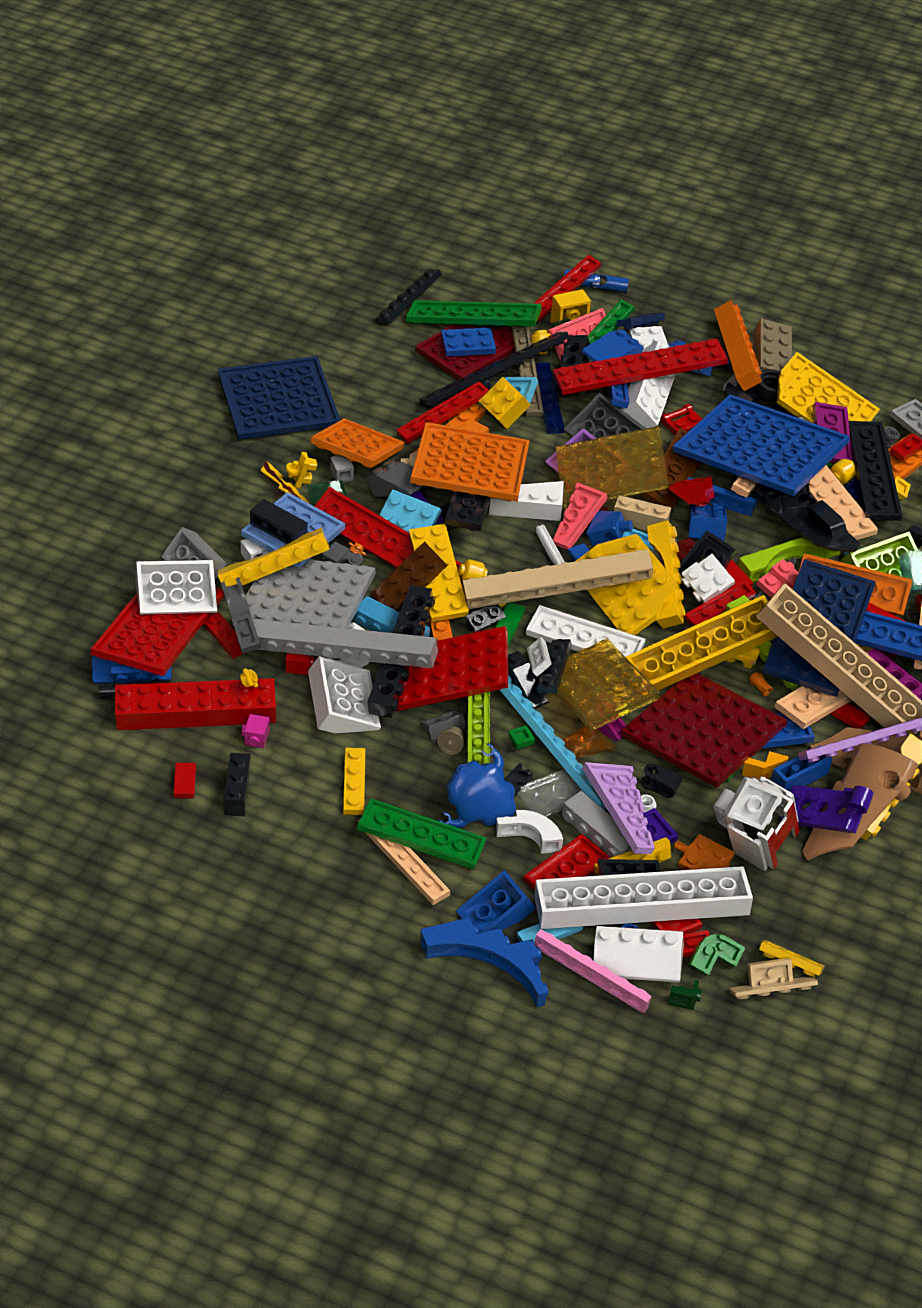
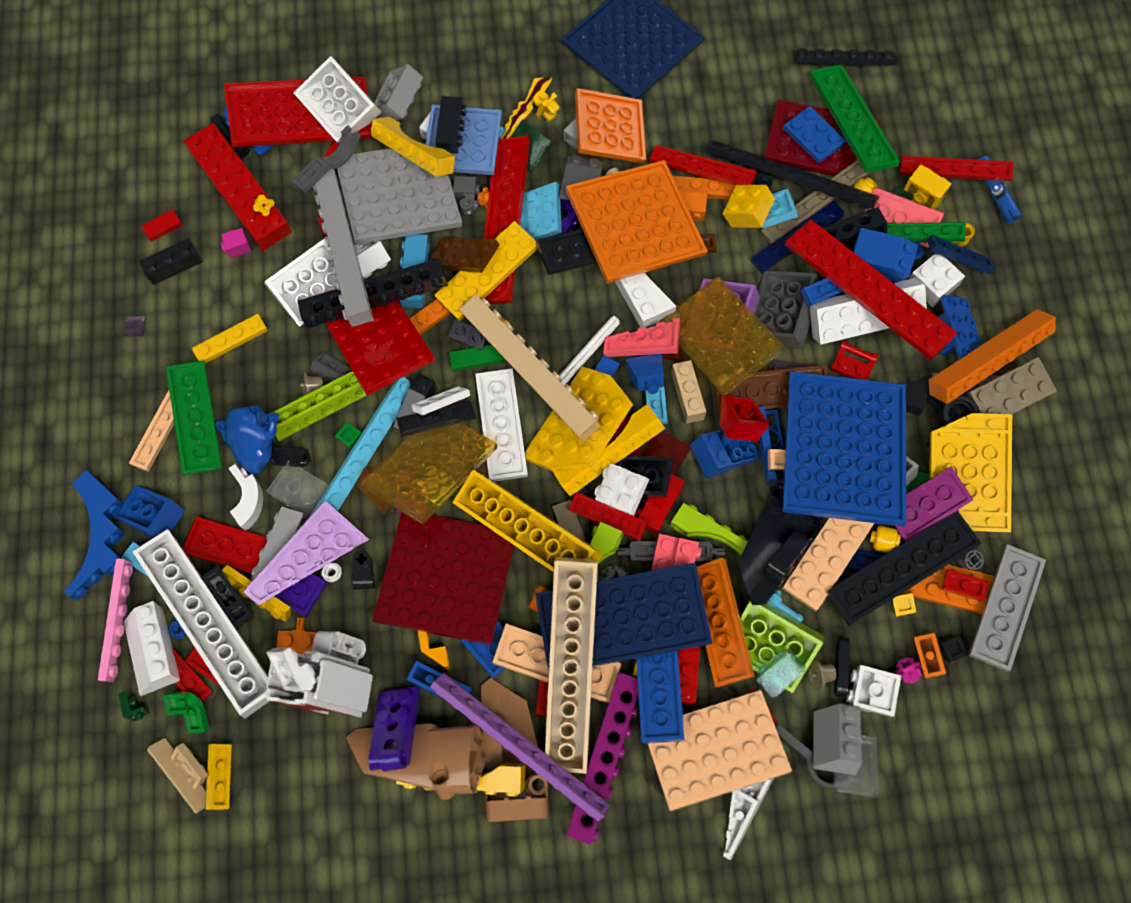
camera: 65 degrees right, 25 degrees up
yellow head [458,559,487,582] -> none
none -> clear purple plate [123,316,146,336]

